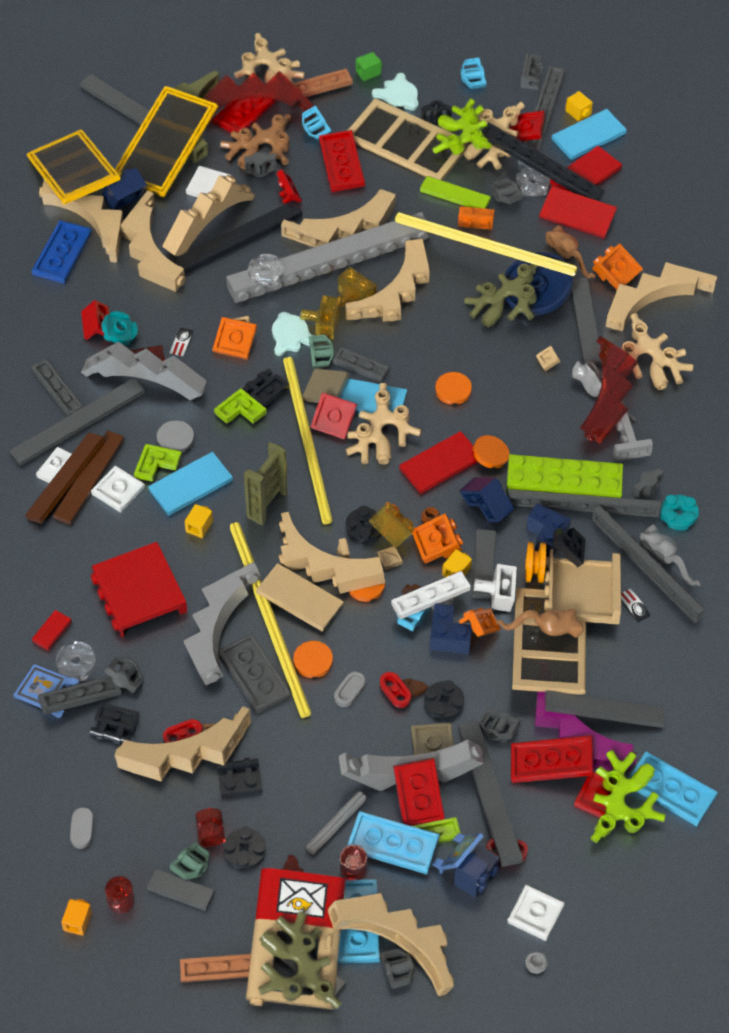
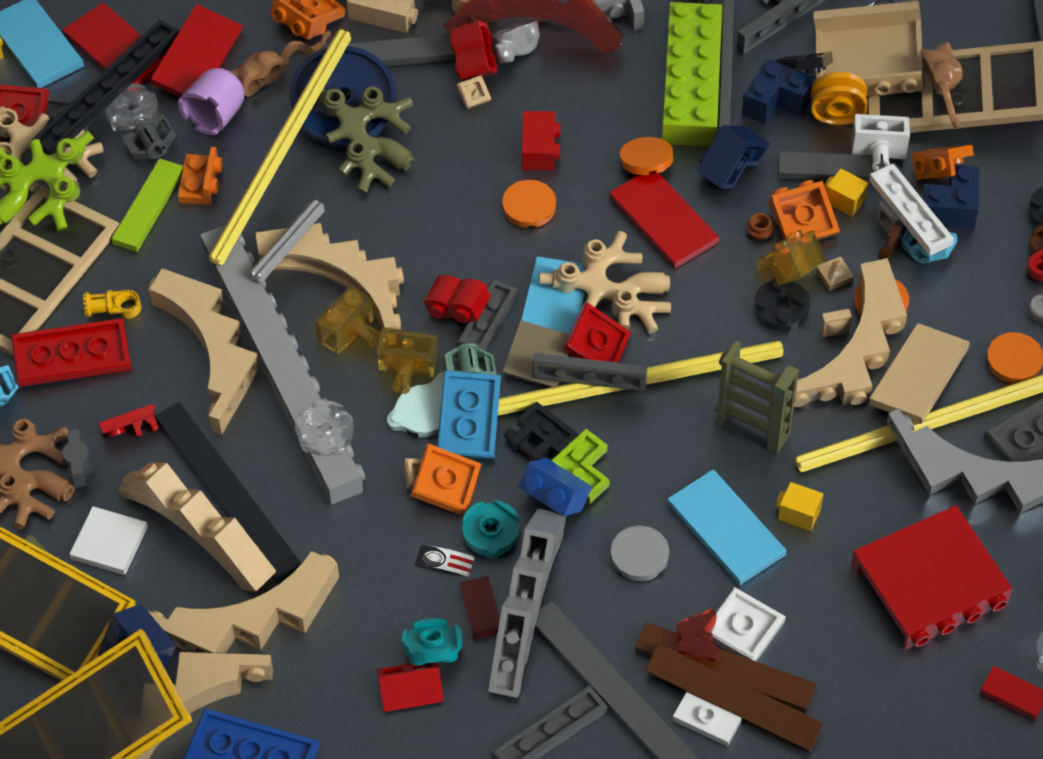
camera: 90 degrees left, 0 degrees up
lime plate [134,444,182,482] -> none
none -> yellow connector [83,290,142,319]
none -> lavender cylinder [178,68,245,135]
none -> light grey axle [250,200,325,283]
none -> red brick [423,275,491,323]
none -> dark azure tile [437,371,501,460]
none -> red brick [449,20,497,81]
none -> teal plate [462,500,520,559]
none -> blue brick [518,458,592,516]
none -> red brick [522,111,561,170]
none -> dark grey tile [532,353,647,391]
none -> clear red animal [676,609,720,663]

